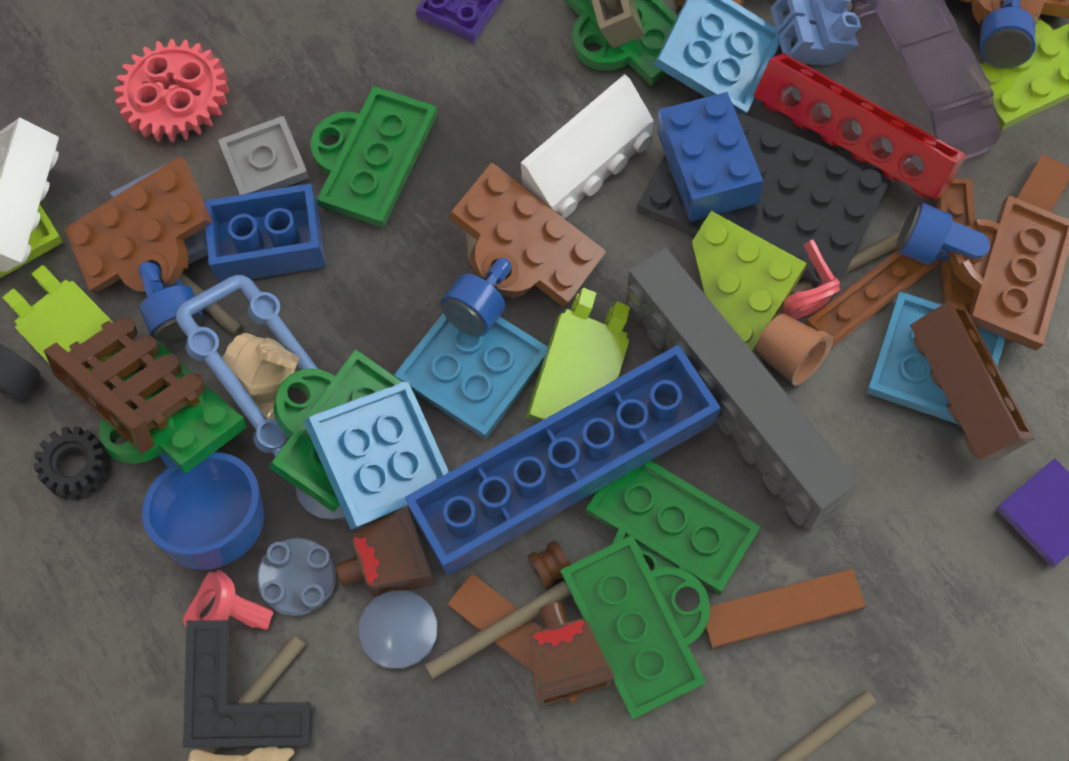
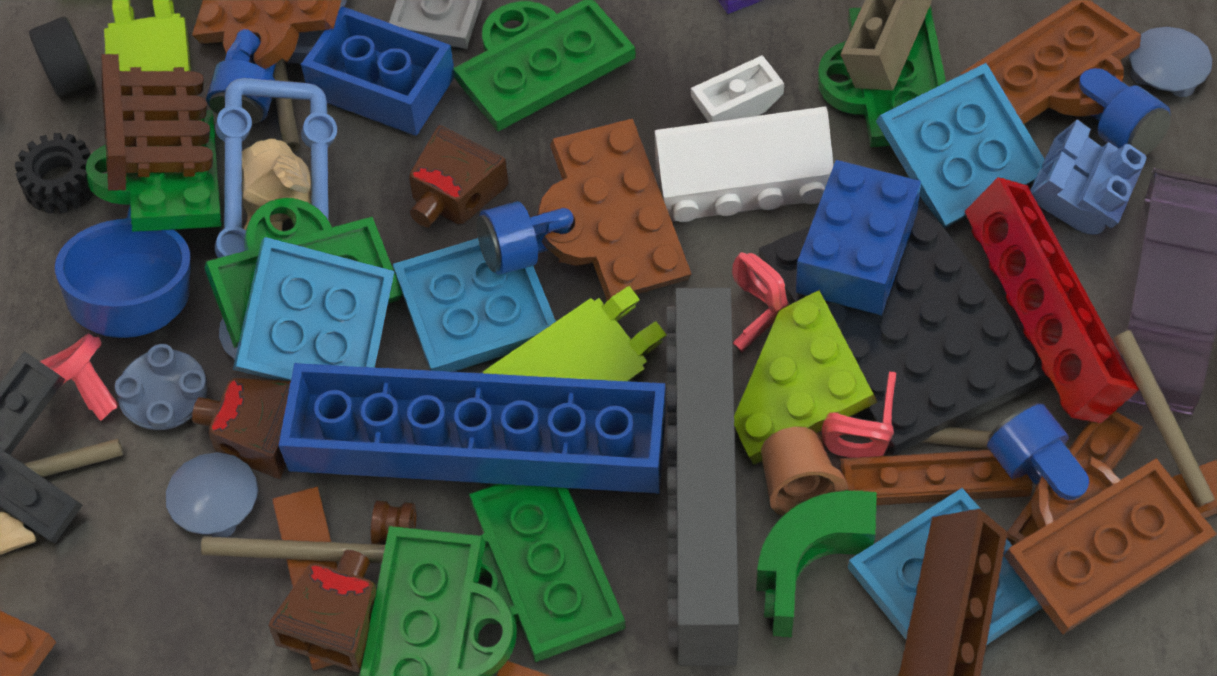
camera: 35 degrees right, 10 degrees down
none -> reddish brown torso [409,125,509,228]
none -> white slope [691,55,784,123]
none -> coral piece [732,252,789,353]
none -> green arch [756,491,877,637]
none -> dark tan piece [1114,330,1215,507]

